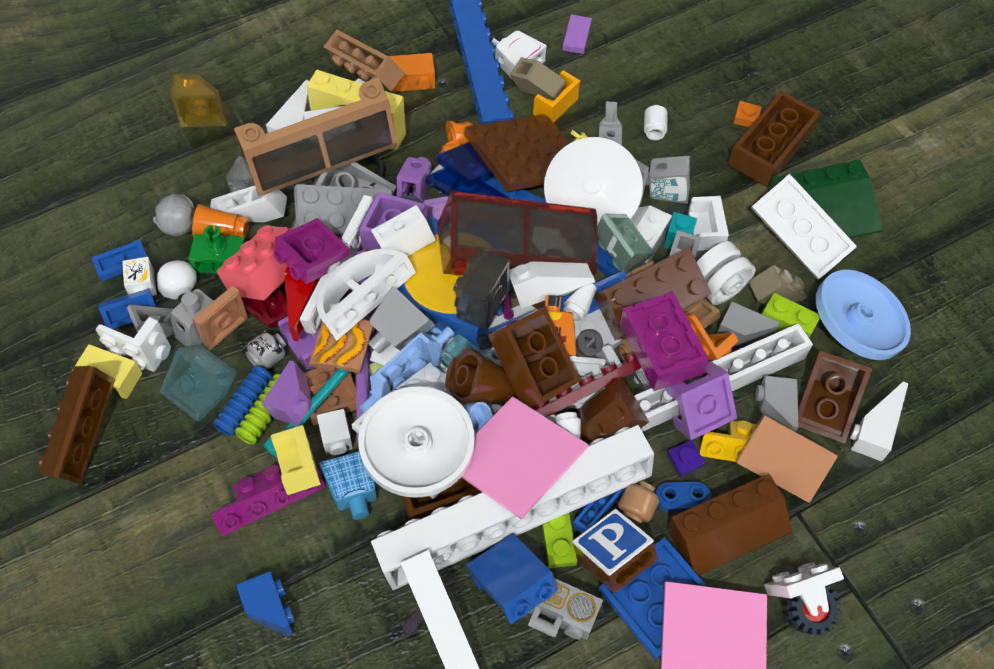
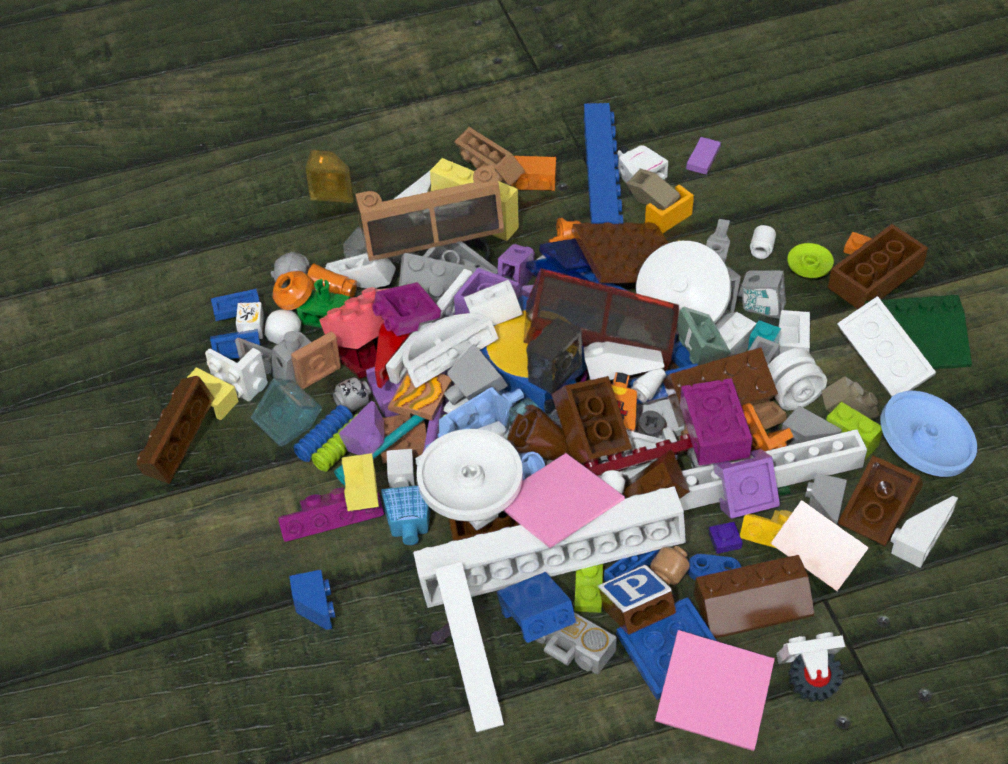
camera: 15 degrees right, 10 degrees down
none -> orange piece [272,270,313,310]
none -> lime dish [787,243,834,278]

